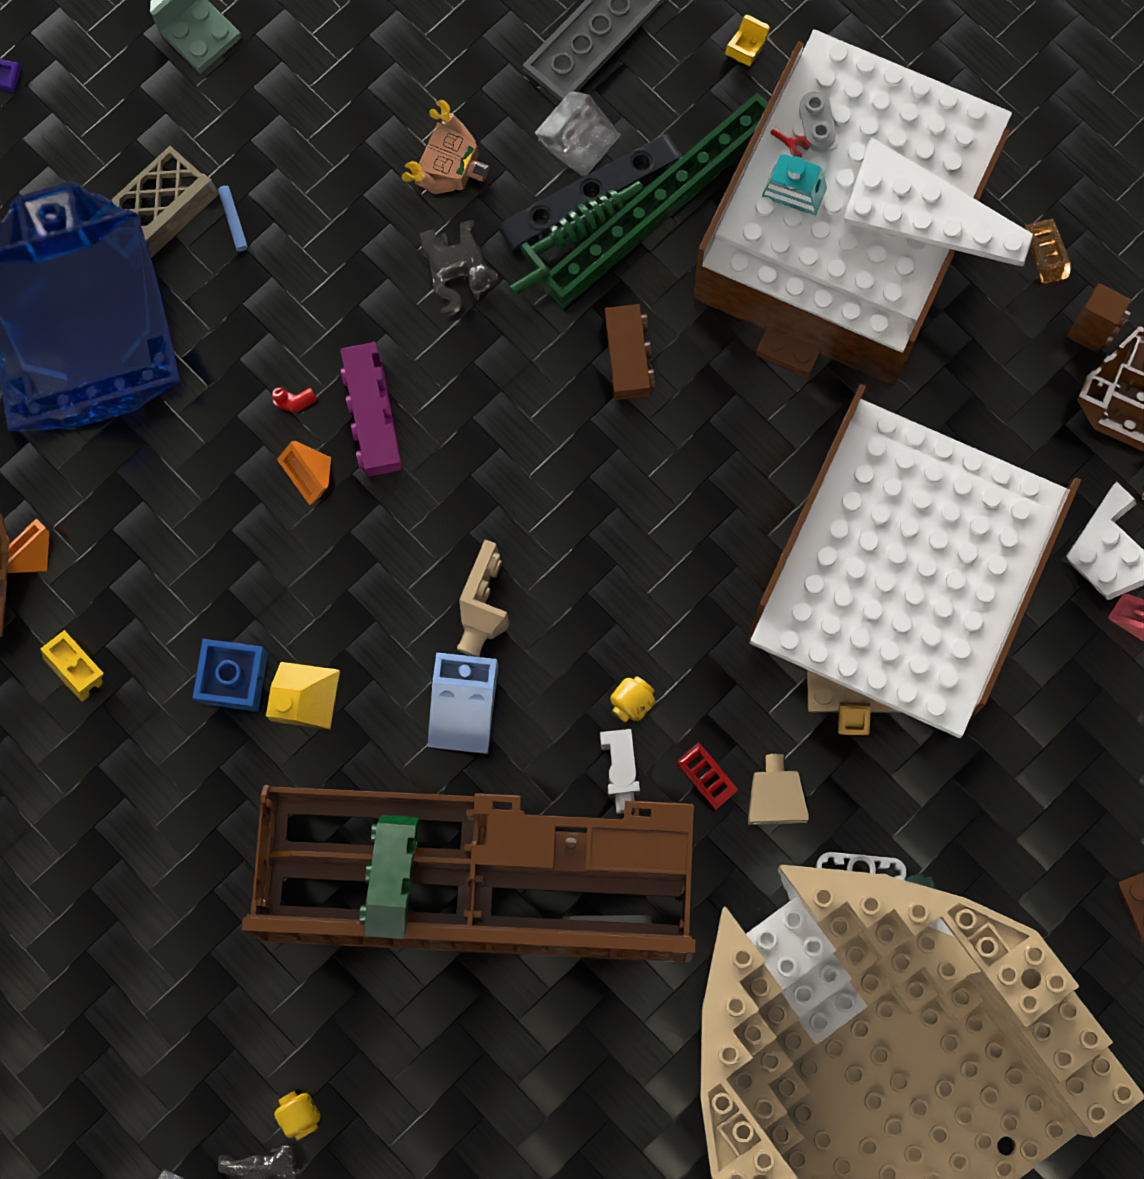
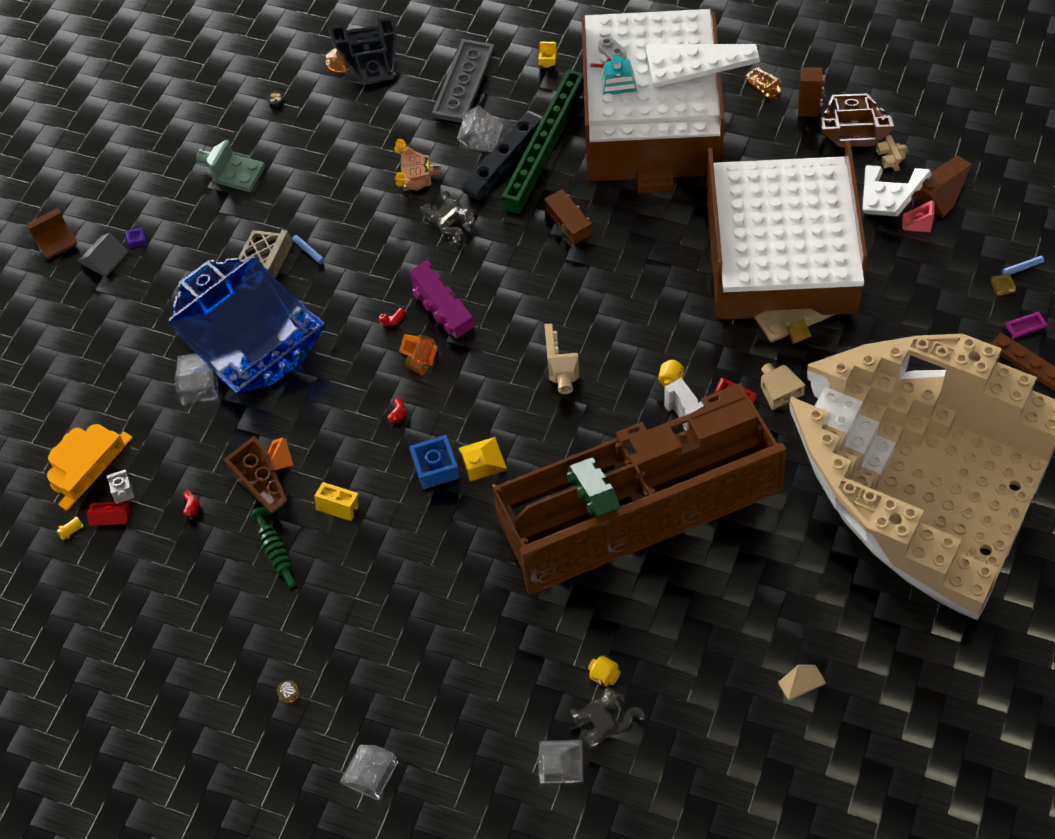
camera: 25 degrees left, 20 degrees down
light blue slope [427,653,499,754] -> none
dark green piece [509,181,644,296] -> none
none -> red arm [388,398,406,424]
none -> clear orange piece [405,335,435,375]

